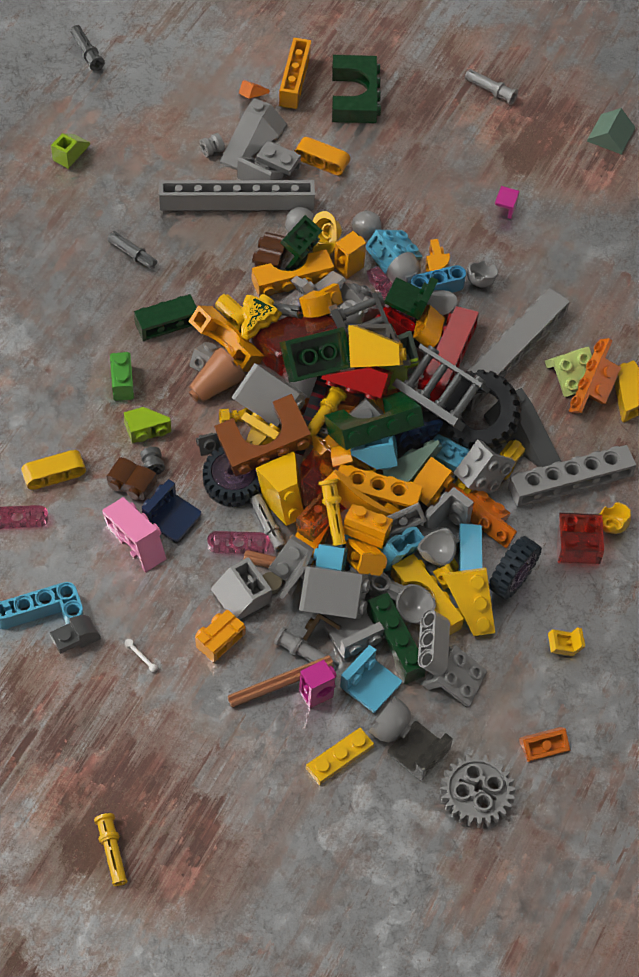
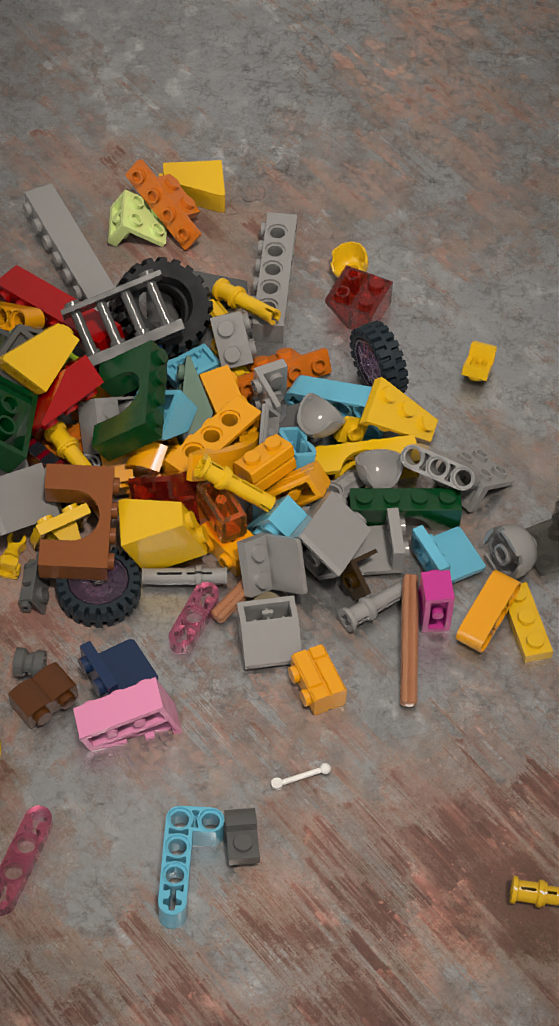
camera: 65 degrees left, 5 degrees down
none -> yellow pin [212,278,281,325]
none -> light orange beam [455,569,521,653]

